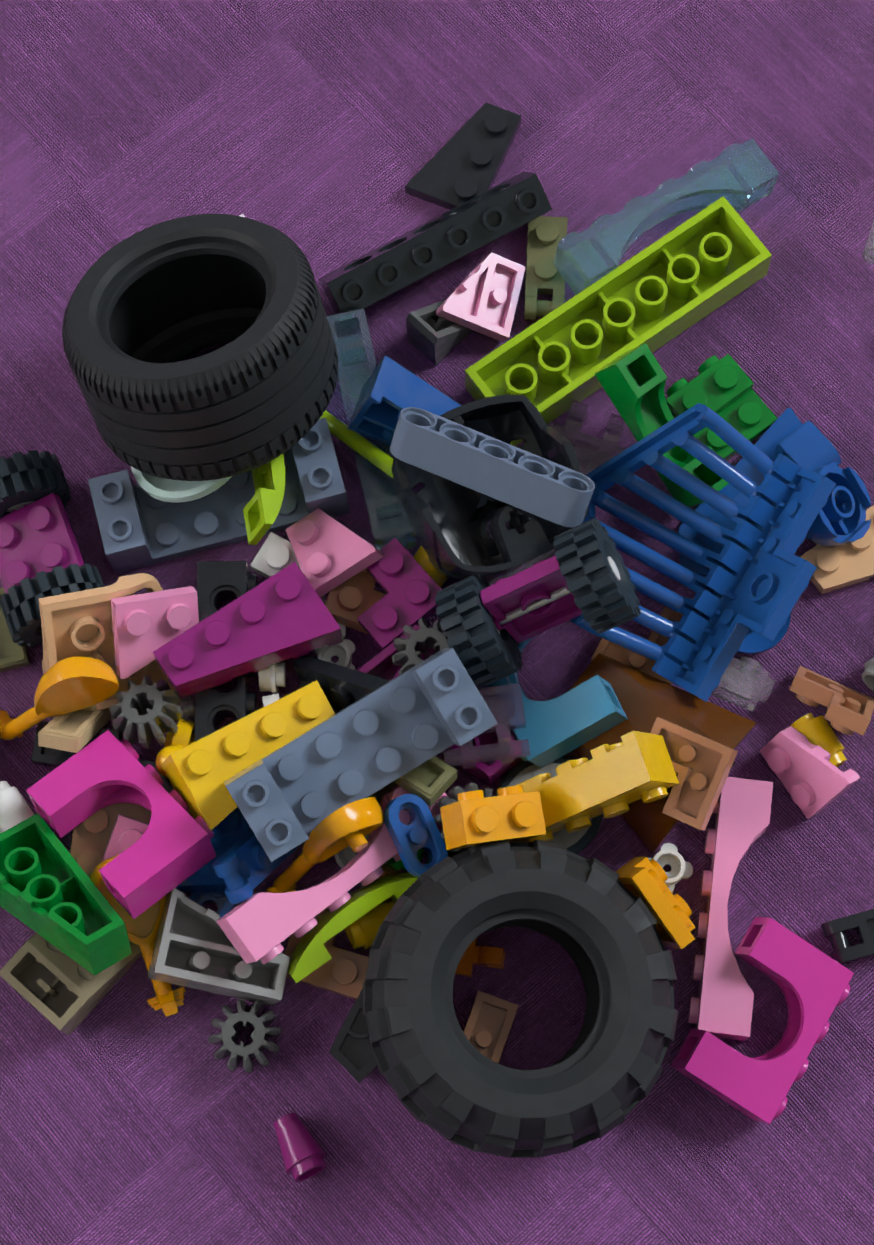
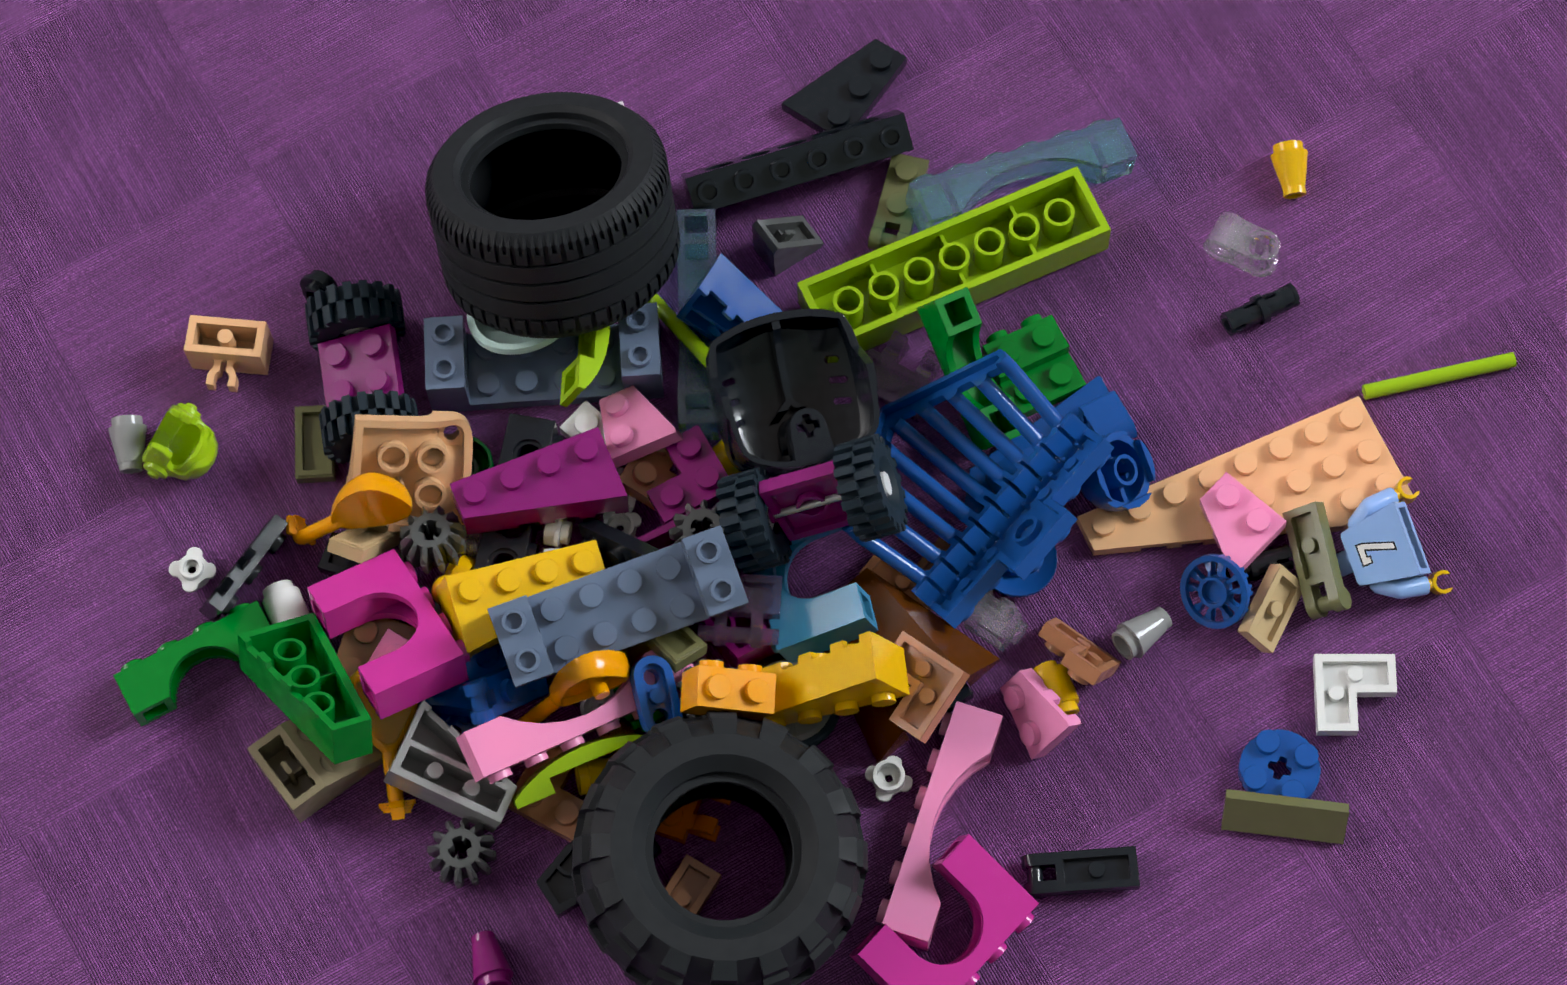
camera: 10 degrees right, 5 degrees down
bright pink wing [111,586,199,679] -> none
sand blue beam [389,407,595,528] -> none
bright pink wing [436,252,526,342] -> none
light orange plate [615,857,696,950] -> none

